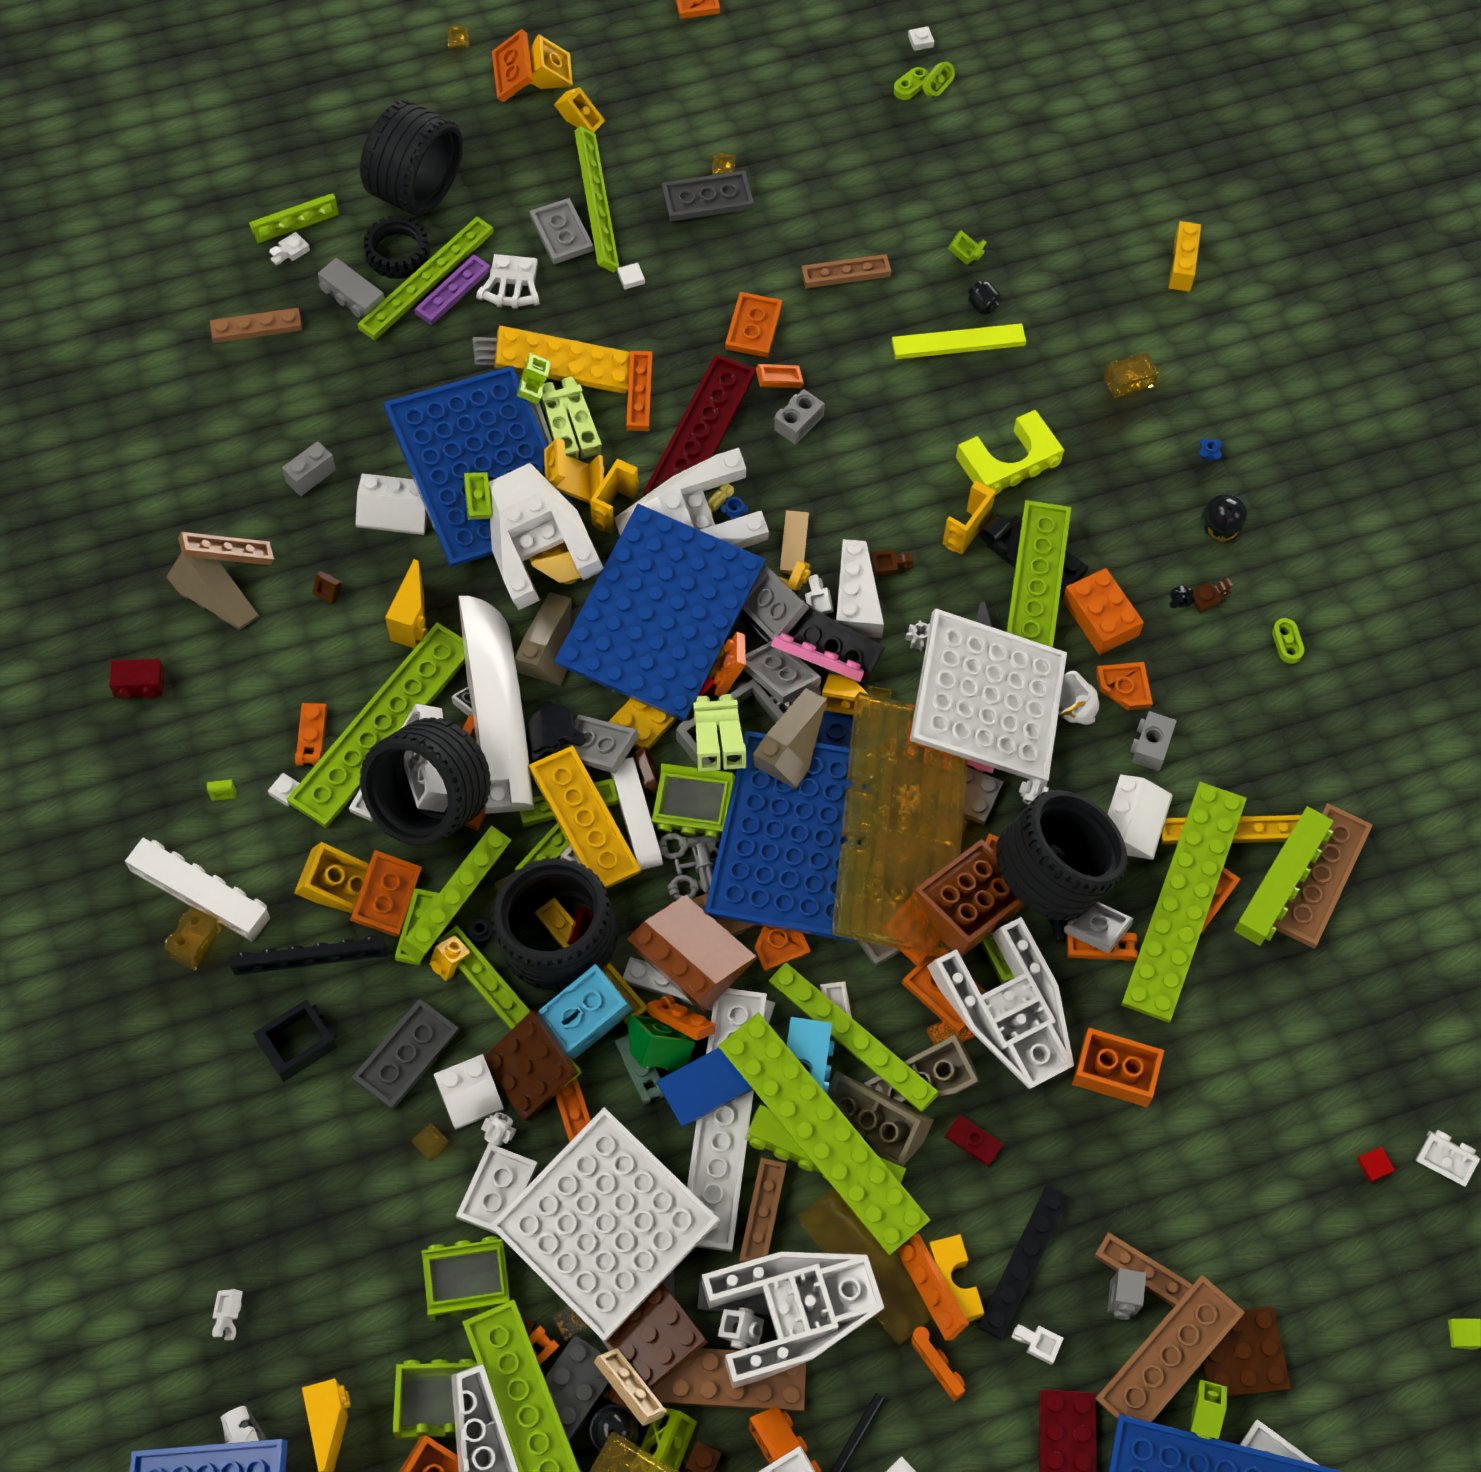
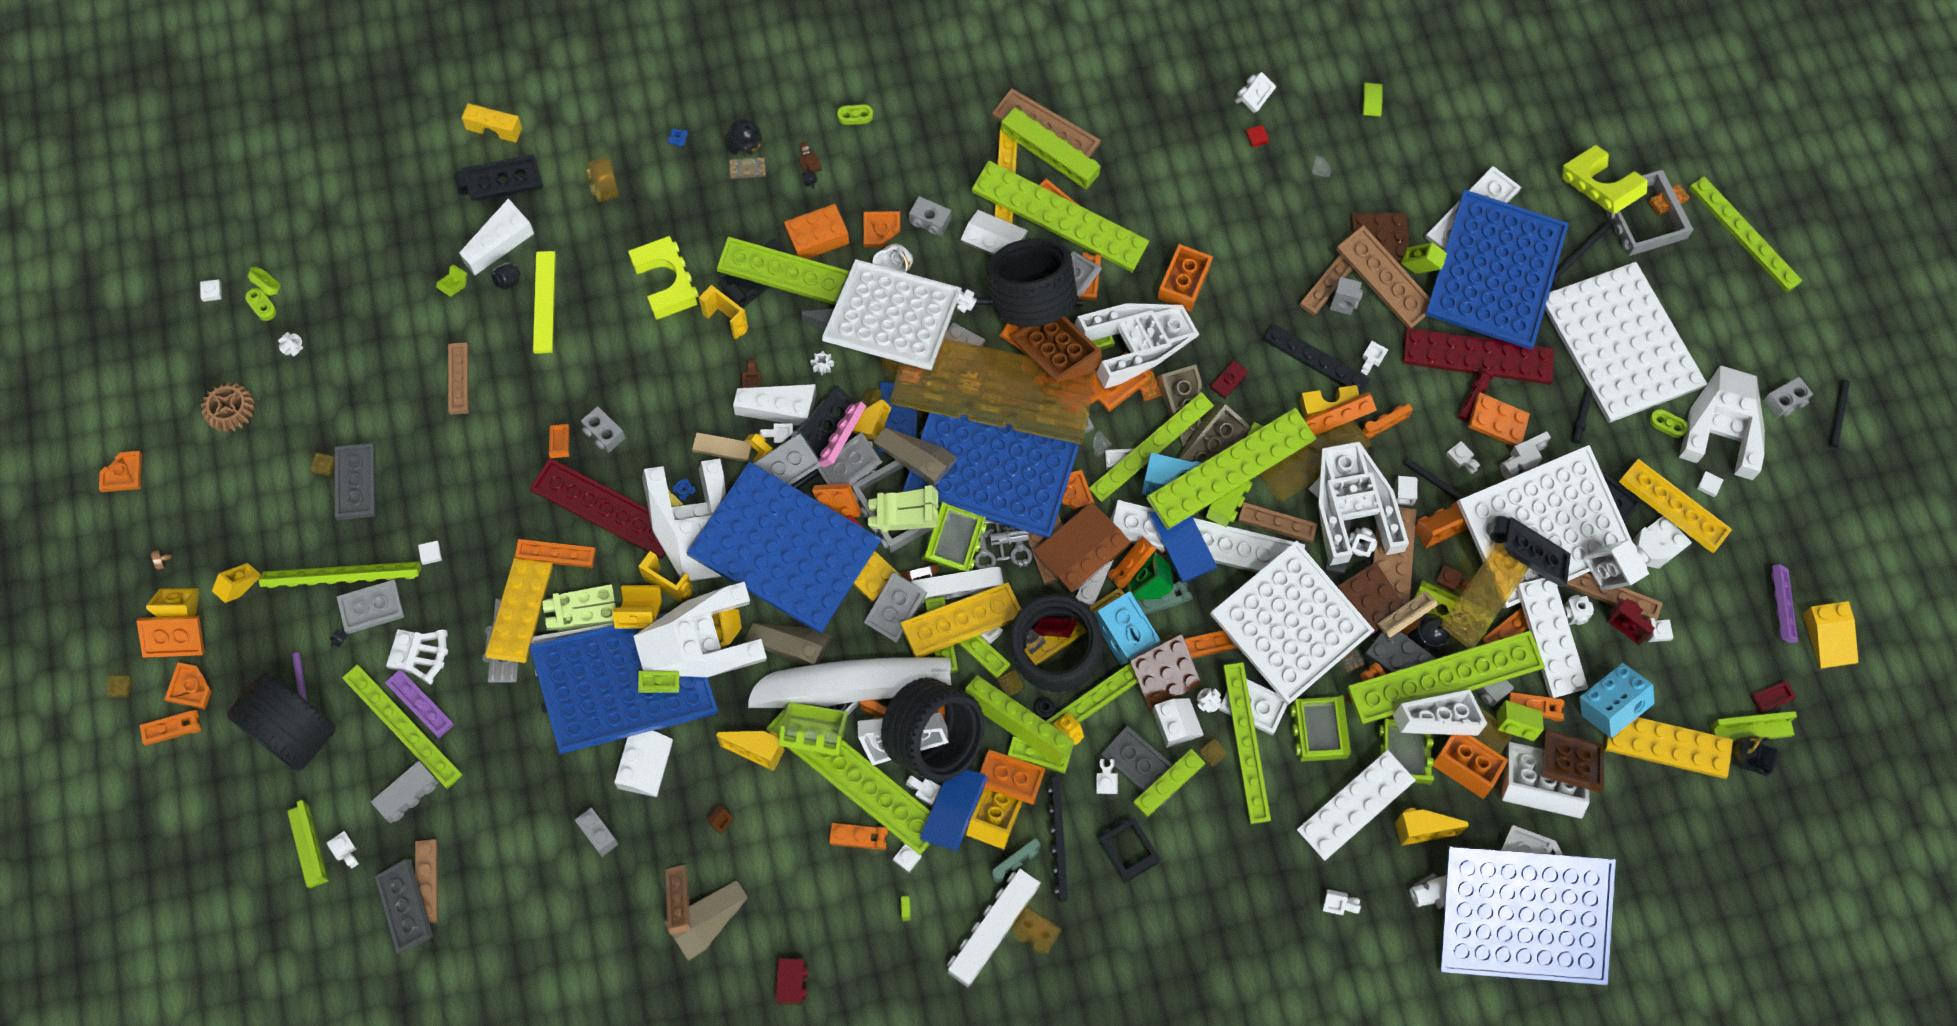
camera: 85 degrees left, 5 degrees up
black tyre [364,215,430,279] -> none
lime slope [517,353,551,405] -> none
black tile [527,701,586,763] -> none
orange plate [725,292,783,358] -> none
none -> orange plate [140,710,201,746]
none -> medium nougat tile [151,549,172,570]
none -> orange plate [164,662,212,709]
none -> medium nougat gear [201,382,255,433]
none -> white gear [278,332,303,356]
none -> medium lavender bar [292,652,308,701]
none -> black plate [330,628,348,648]
none -> dark grey plate [375,859,433,954]
none -> black hinge [454,154,543,201]
none -> white wedge [460,199,534,275]
none -> clear tile [729,158,766,179]
none -> lime window [779,702,848,756]
none -> blue tile [920,770,988,852]
none -> sand green plate [992,838,1041,883]
none -> clear tile [1026,629,1046,654]
none -> clear tile [1093,431,1112,458]
none -> white plate [1097,759,1118,794]
none -> lime plate [1133,749,1205,818]
none -> lime plate [1223,662,1271,824]
none -> white plate [1297,750,1416,861]
none -> clear tile [1312,155,1331,177]
none -> white panel [1394,476,1417,506]

